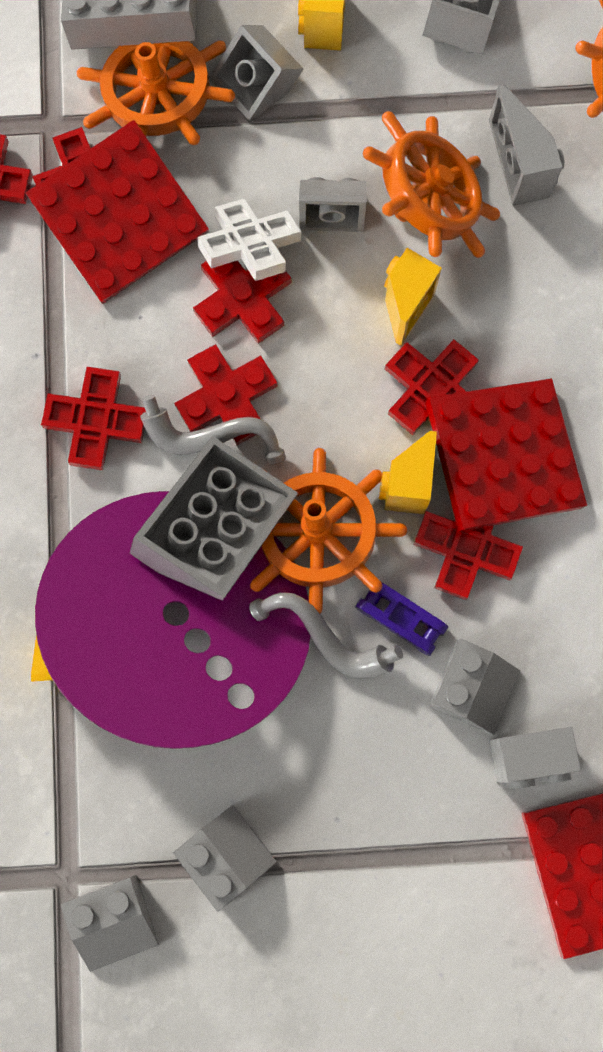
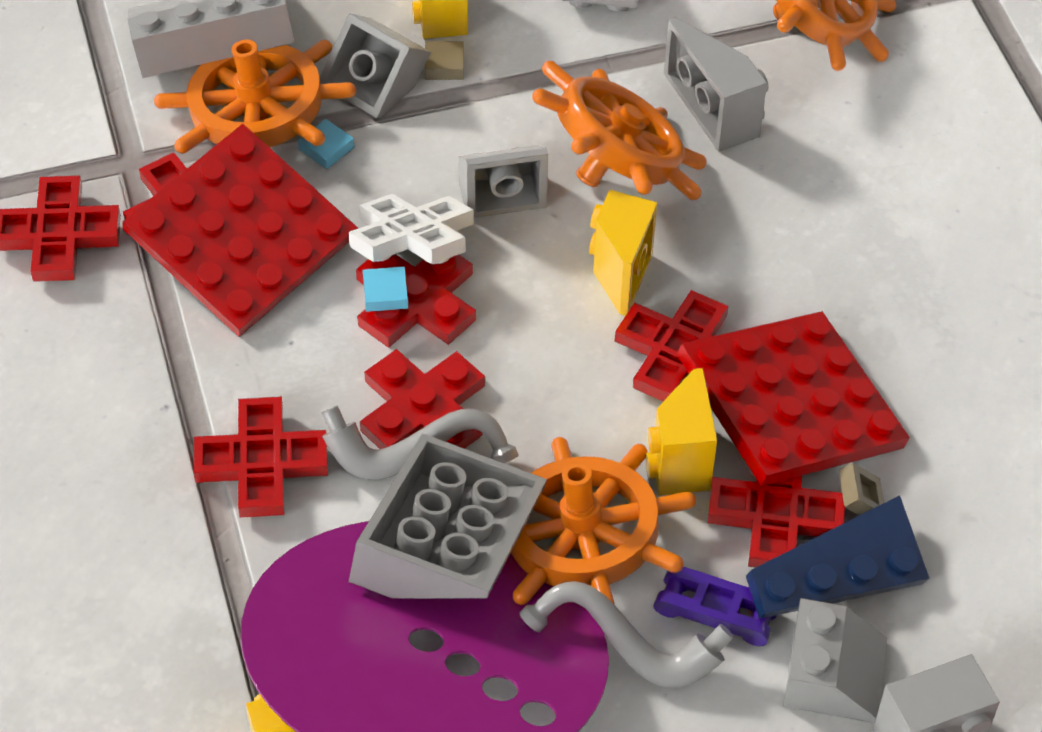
camera: 15 degrees left, 25 degrees down
none -> medium azure tile [298,118,355,169]
none -> medium azure tile [363,267,408,312]
none -> dark tan tile [425,41,464,80]
none -> dark blue wing [746,495,930,619]
none -> dark tan tile [839,462,884,515]

